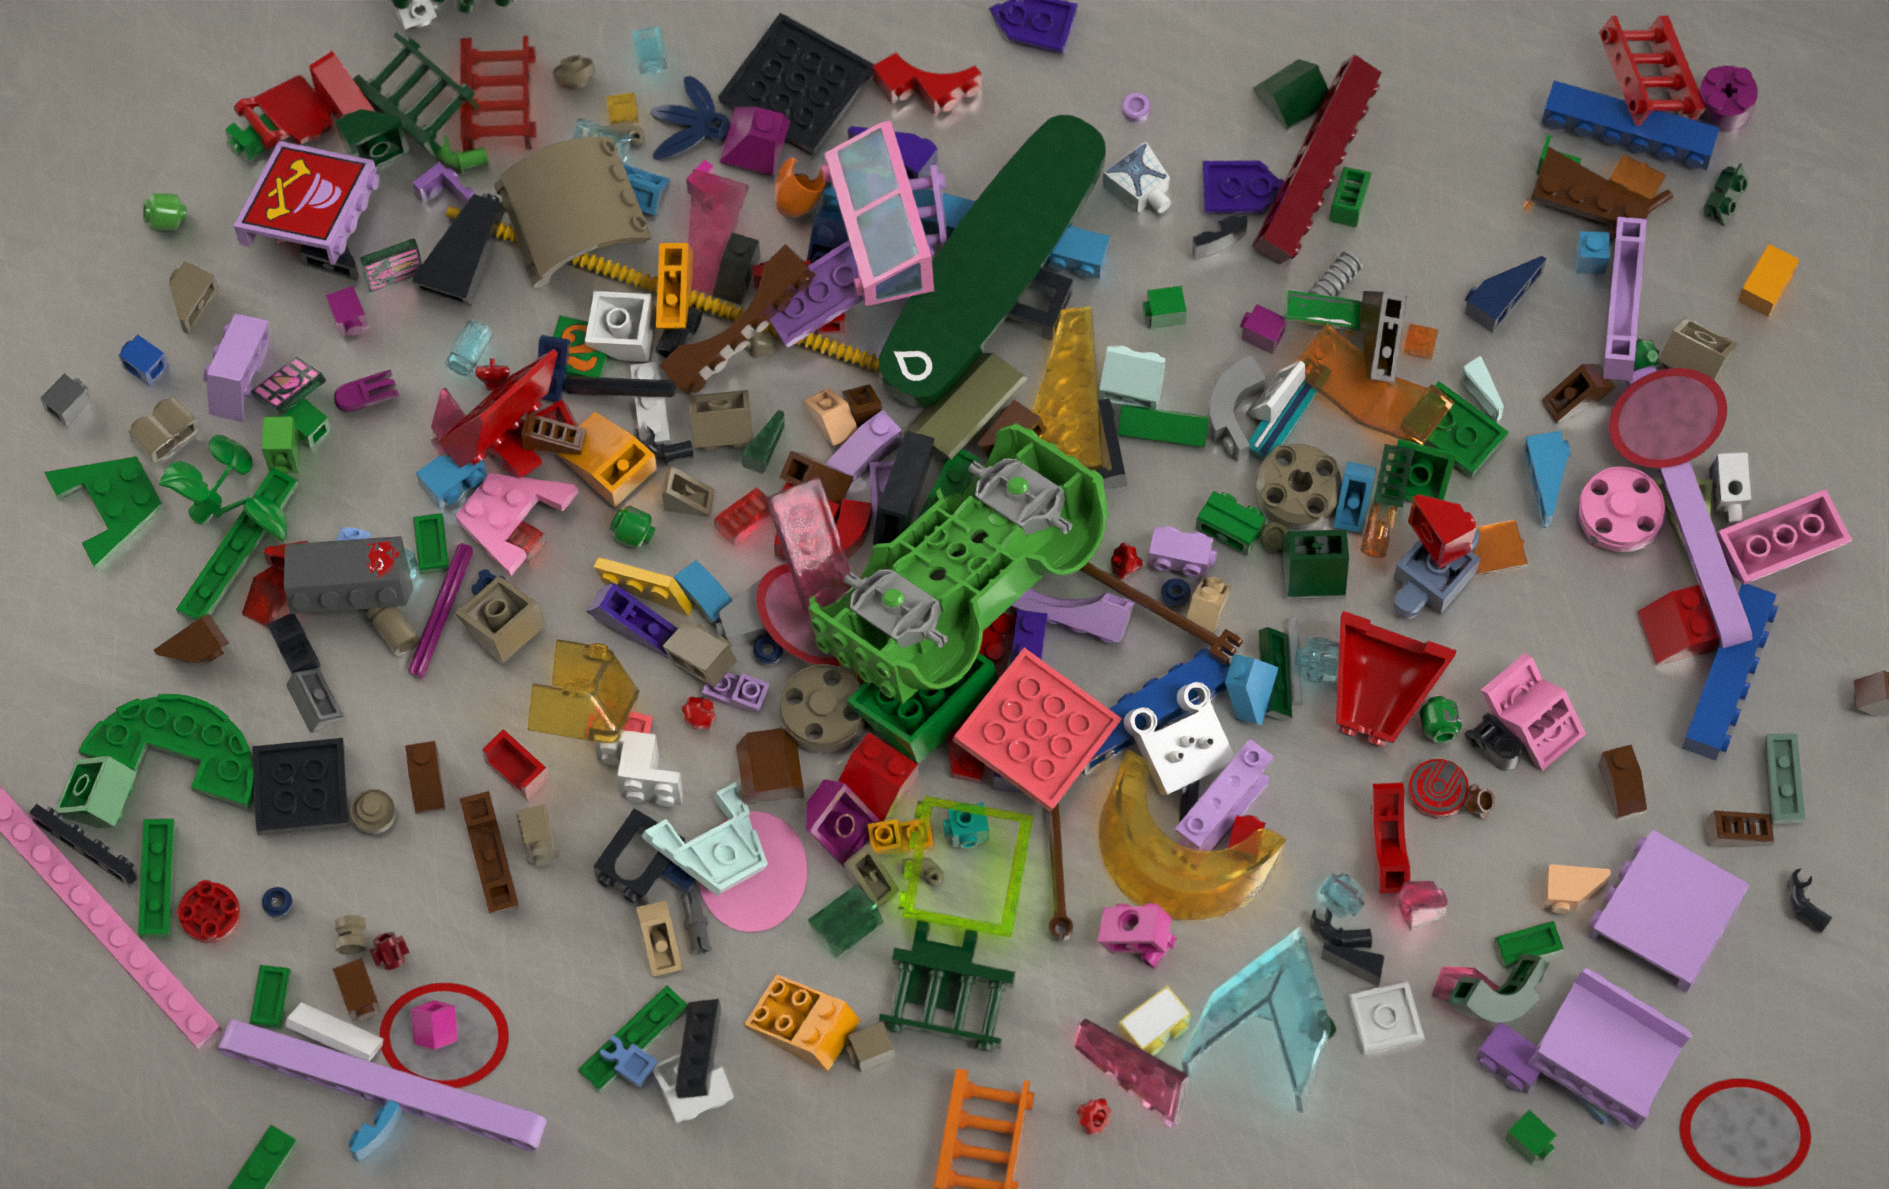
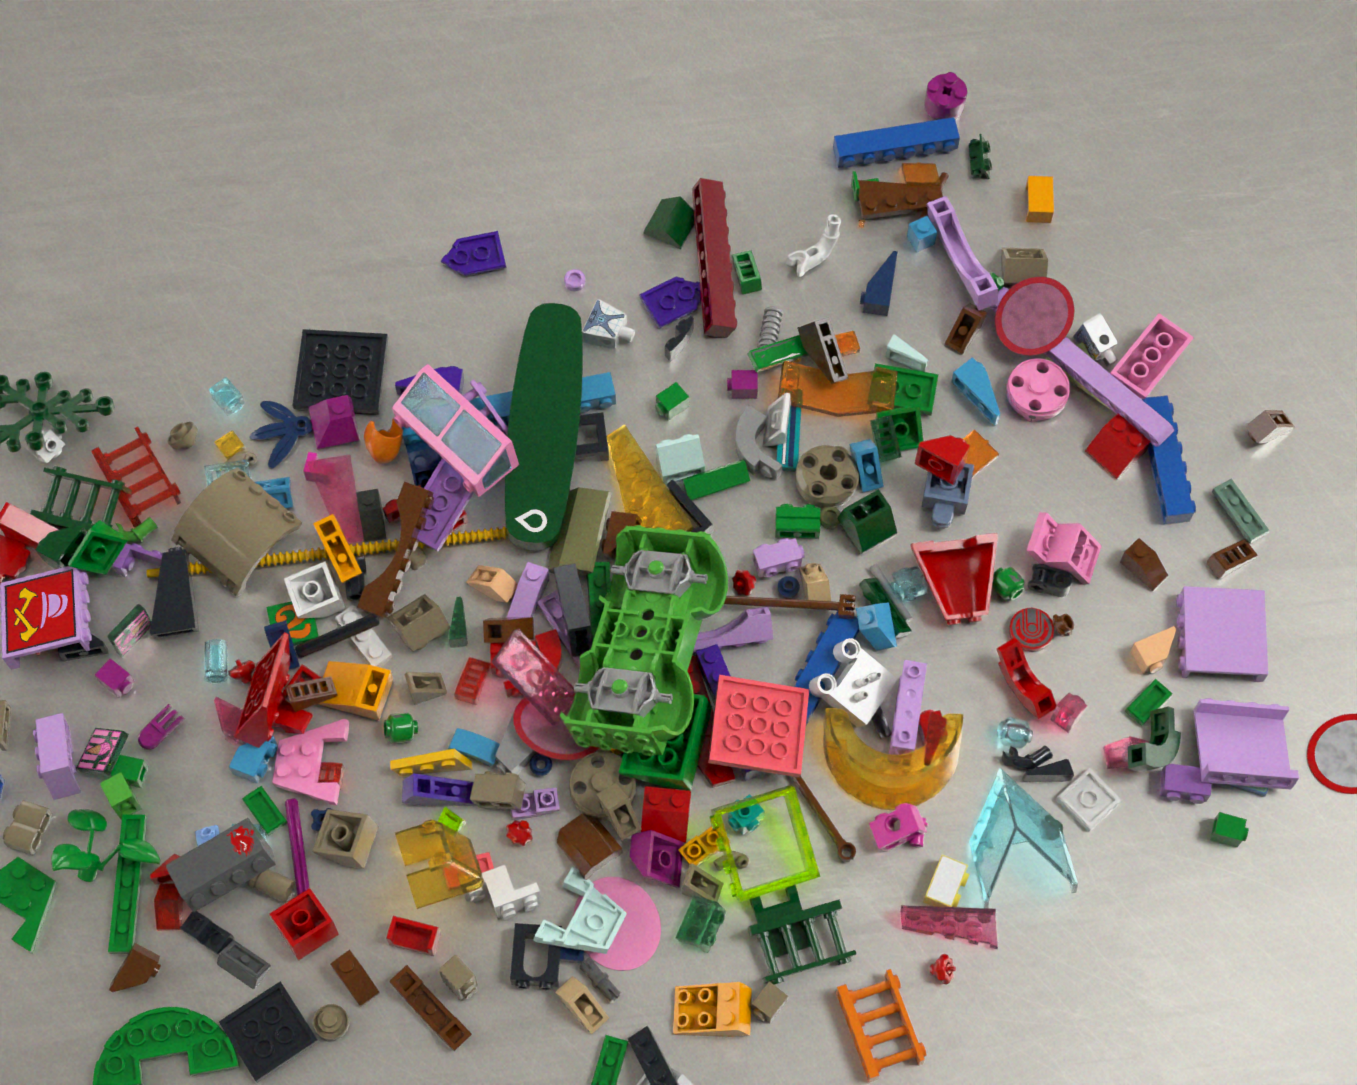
camera: 30 degrees left, 0 degrees up
black piece [633,426,694,466] -> none
reddish brown slope [842,384,882,428] -> none
red arch [873,52,982,115] -> none
clear orange hinge [1360,503,1399,558] -> none
red fence [1598,16,1706,126] -> none
black piece [1787,868,1833,933] -> none
none -> green slope [68,520,128,575]
none -> red slope [269,888,339,961]
none -> clear neon green slope [436,807,467,838]
none -> dark tan slope [597,782,642,841]
none -> white piece [786,215,841,277]
none -> clear red slope [924,712,948,766]

